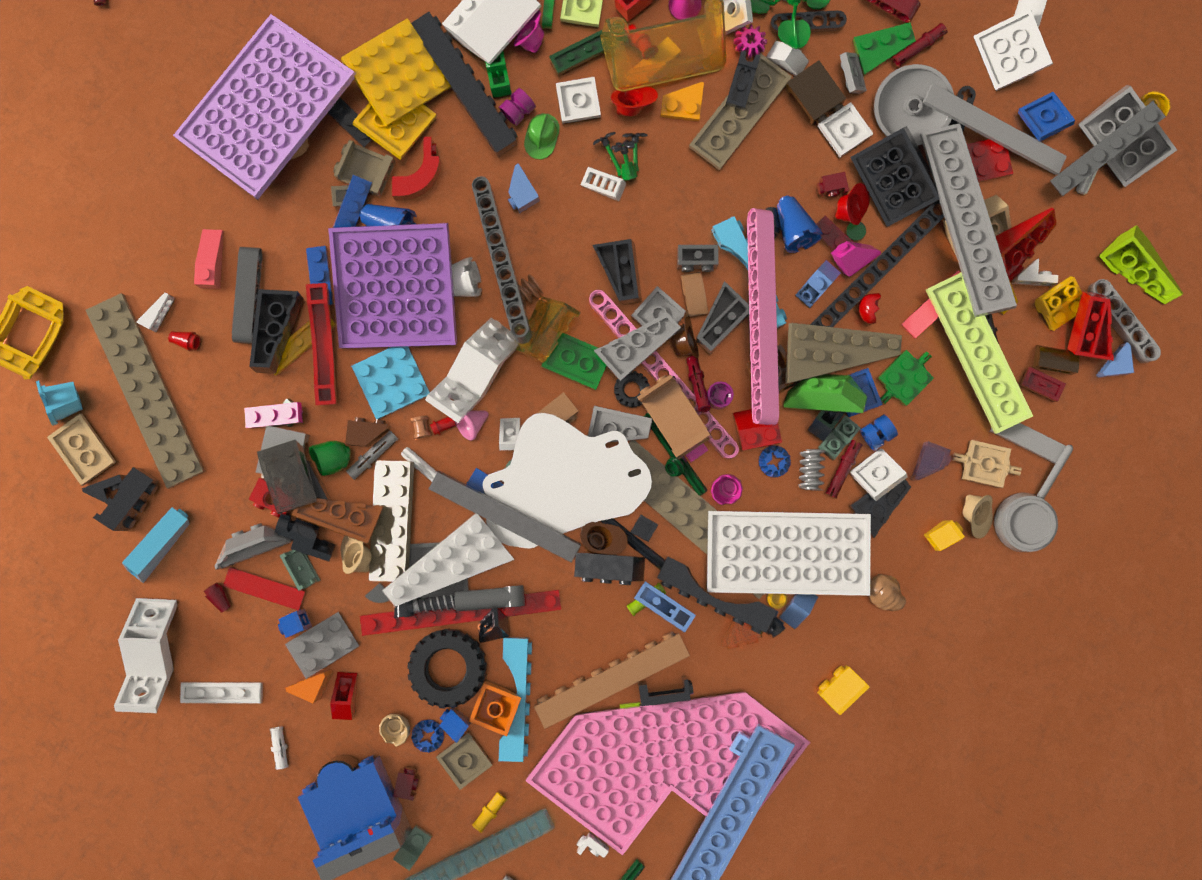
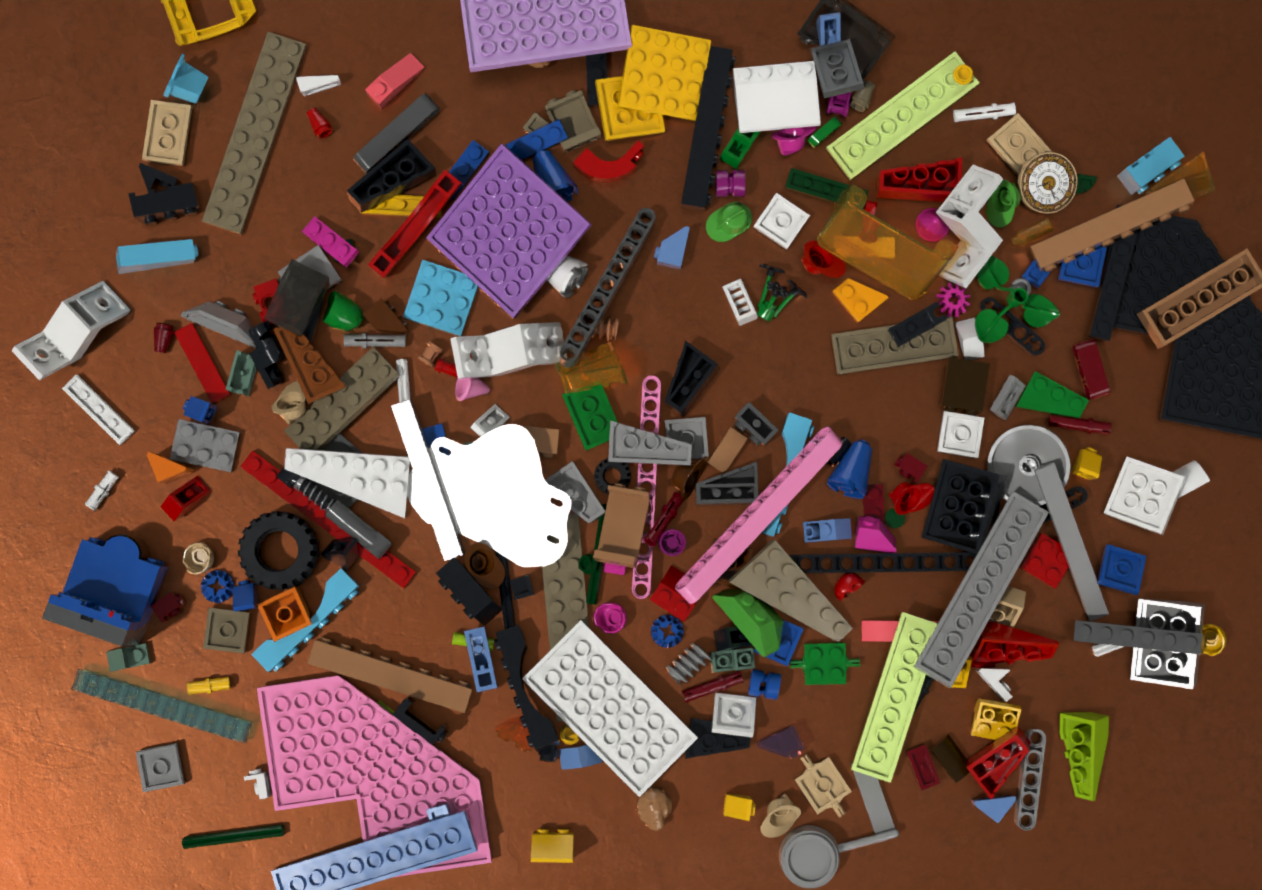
camera: 40 degrees right, 0 degrees up
dark grey tile [365,583,390,603] -> none
none -> yellow slope [1071,447,1102,480]

